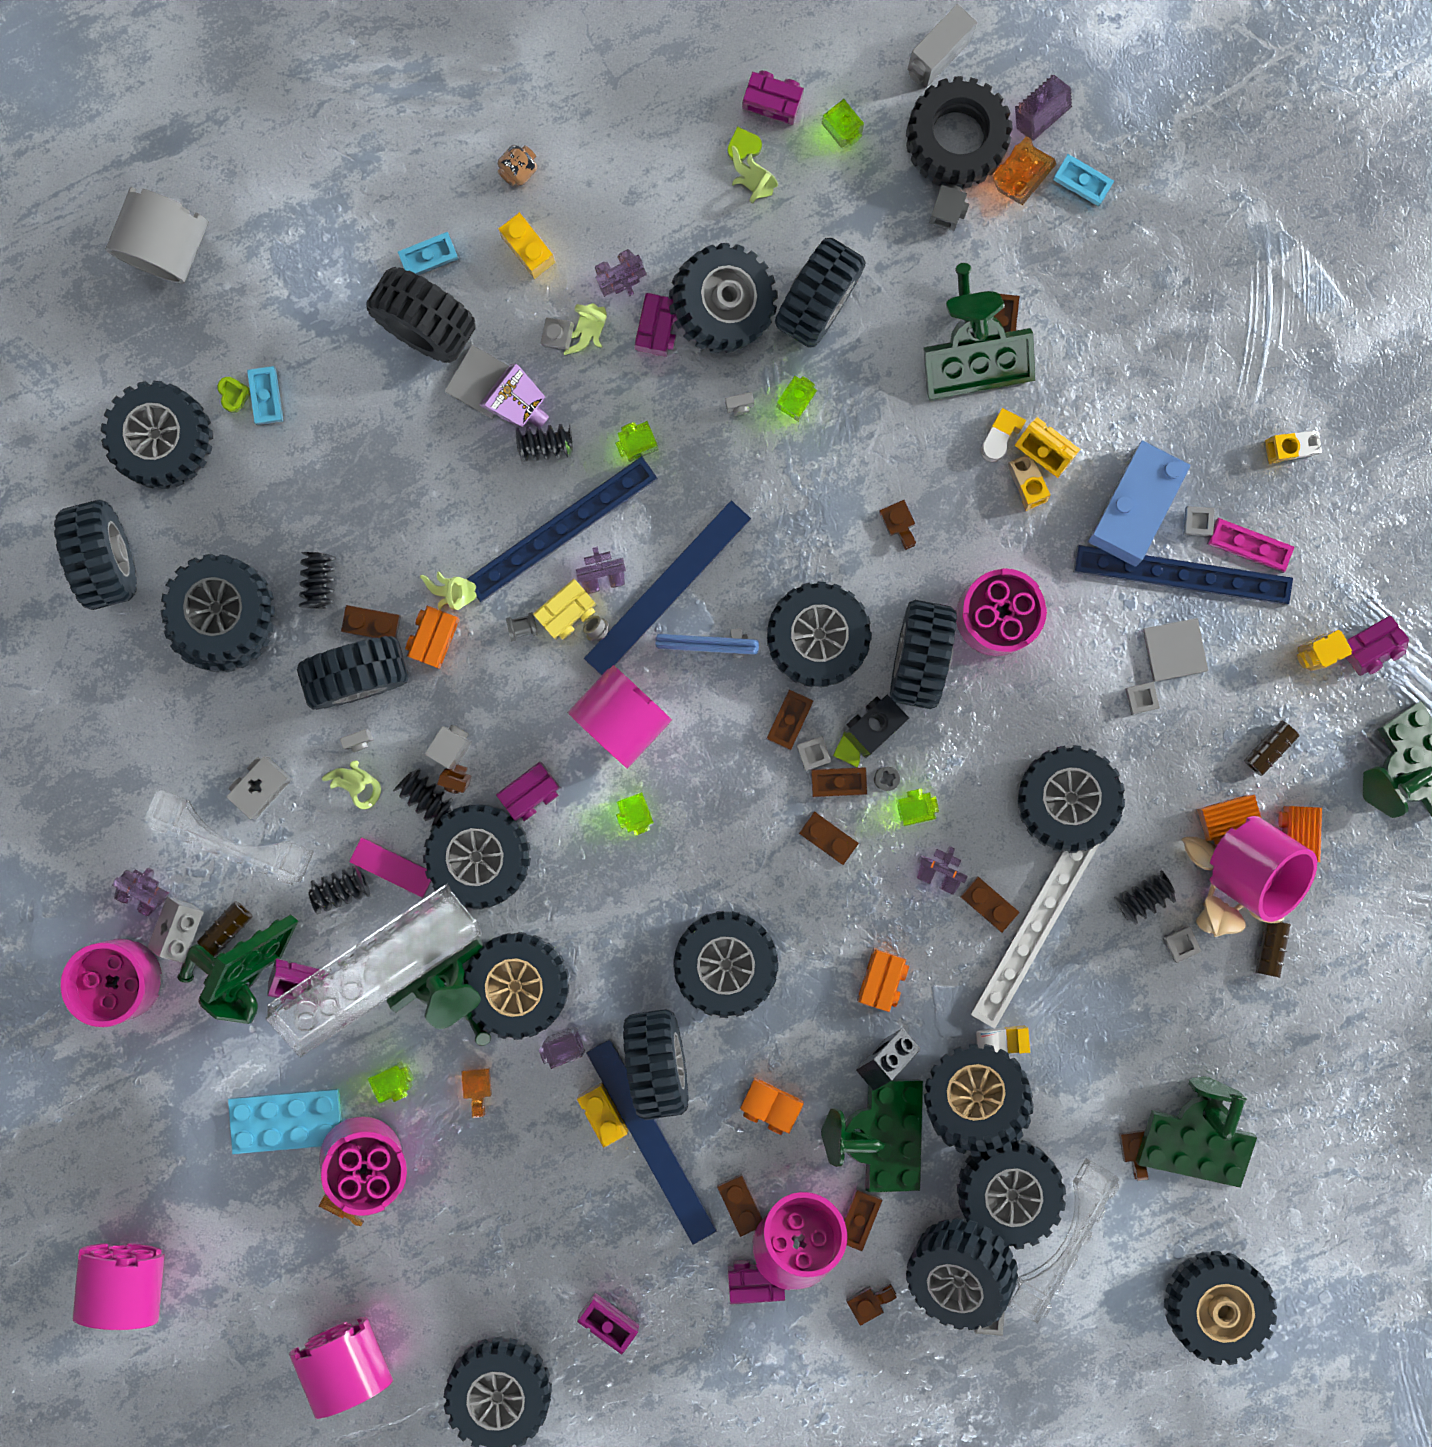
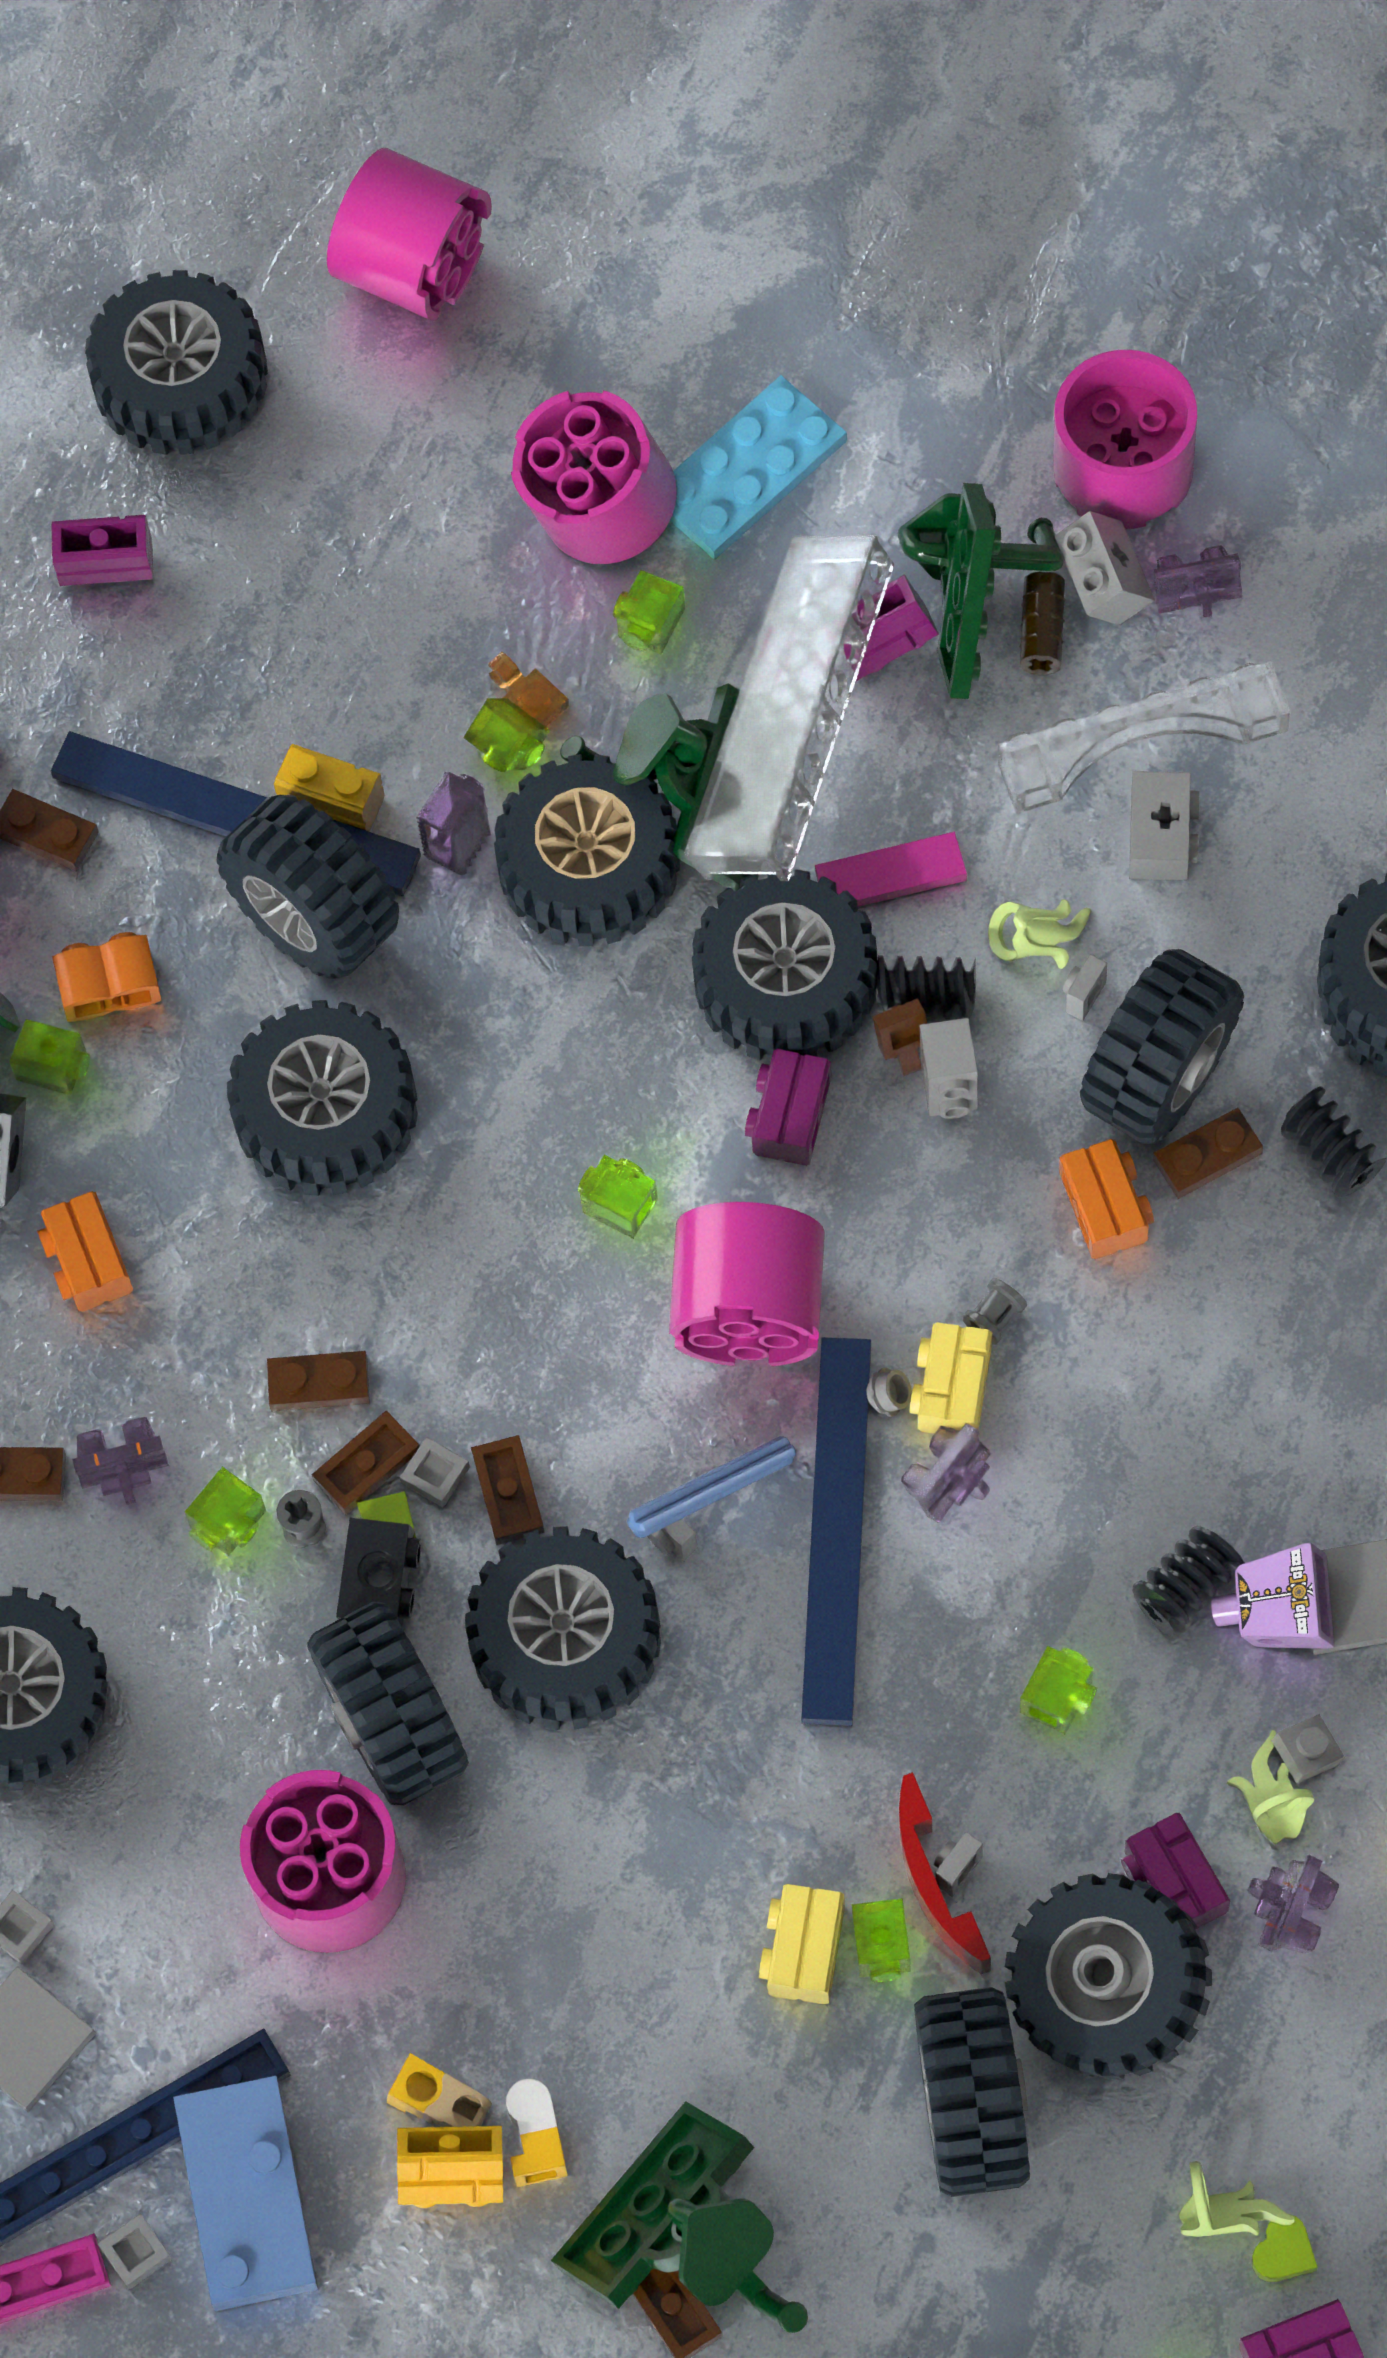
camera: 145 degrees right, 20 degrees down
dark pink brick [72,1243,165,1330] -> none
black piece [308,865,370,915] -> none
yellowish green piece [420,572,477,610] -> none
dark blue tile [467,456,658,603] -> none
reddish brown plate [879,500,916,550] -> none
none -> clear neon green brick [9,1019,90,1095]
none -> clear neon green brick [463,698,550,772]
none -> light yellow brick [759,1884,845,2005]
none -> red slope [899,1772,991,1975]

